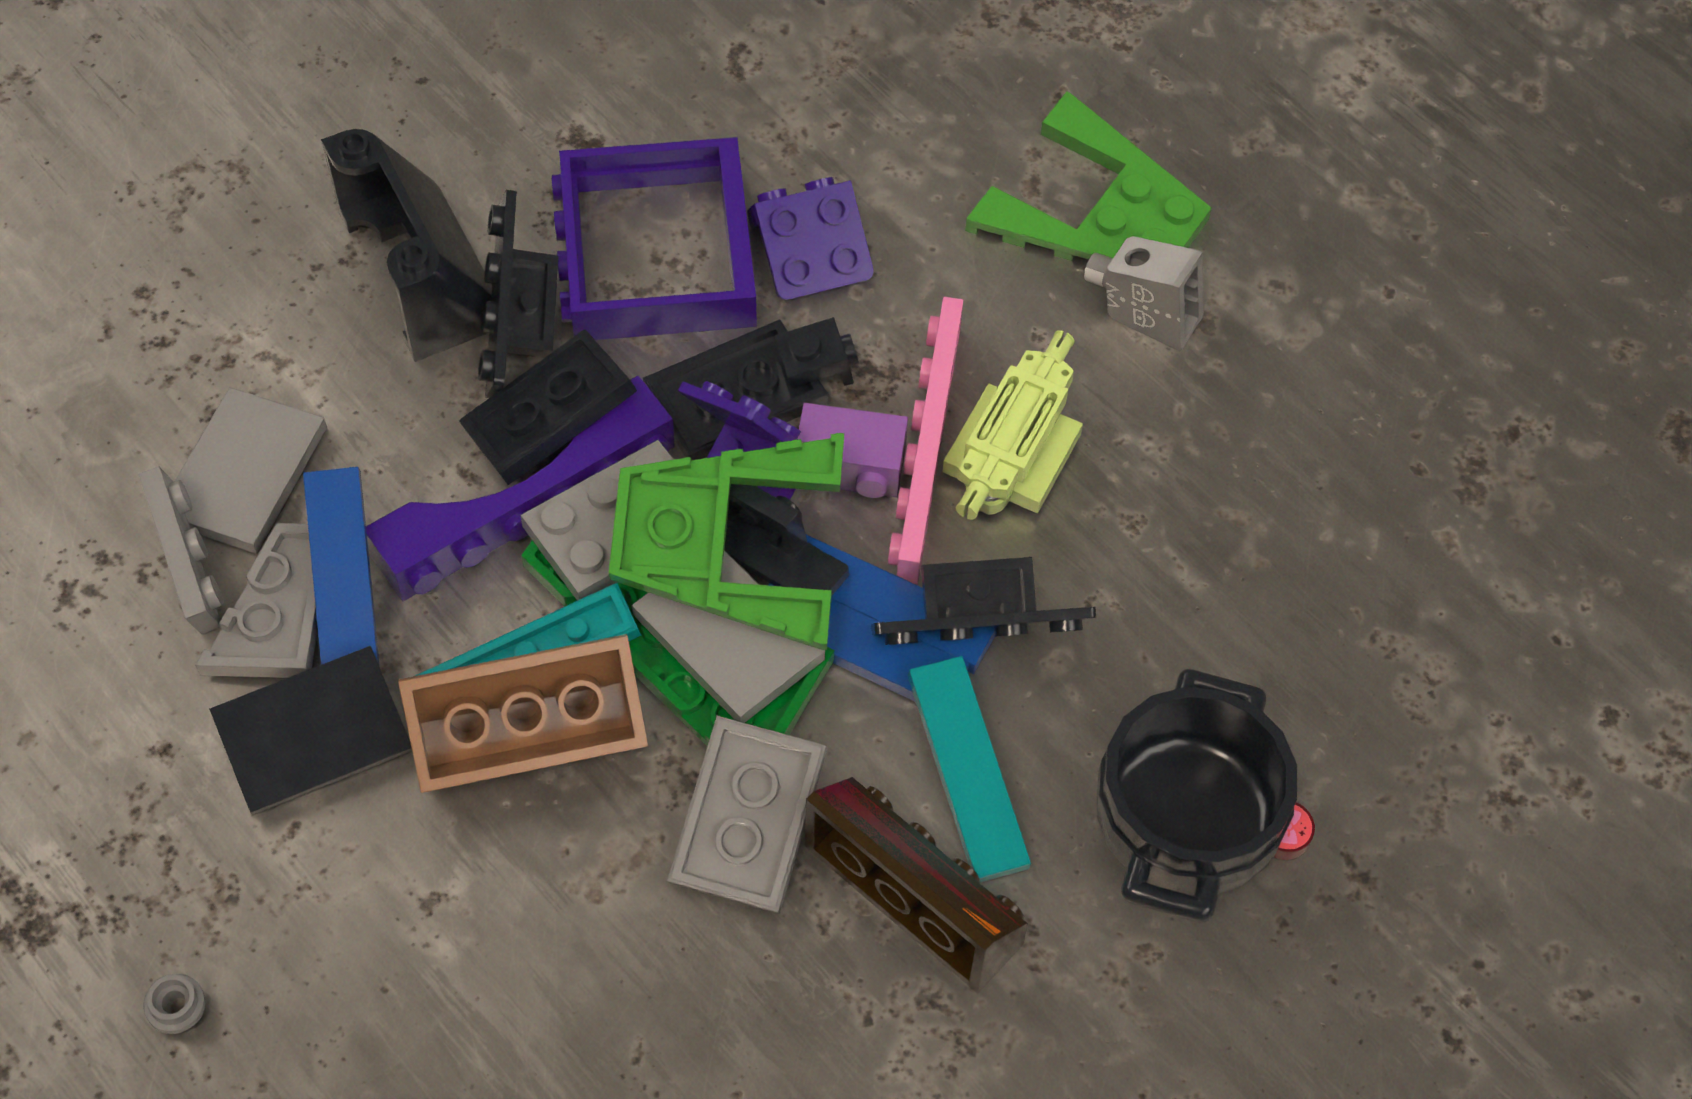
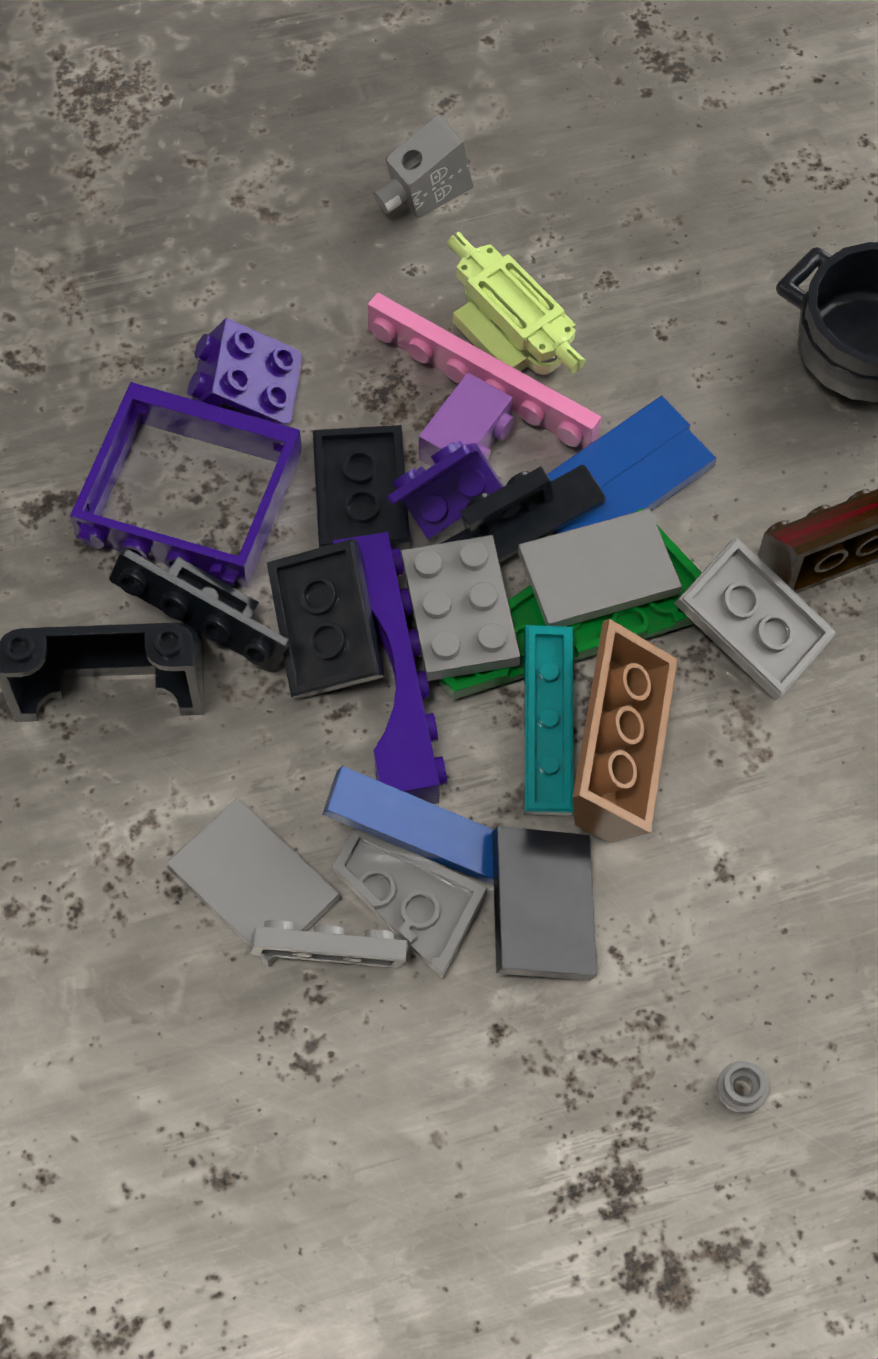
camera: 65 degrees left, 5 degrees up
bright green wing [609,433,844,650] -> none
black bracket [775,317,859,388] -> none
black bracket [871,557,1096,645] -> none
teal tile [908,656,1031,883] -> none
bright green wing [965,91,1212,261] -> none

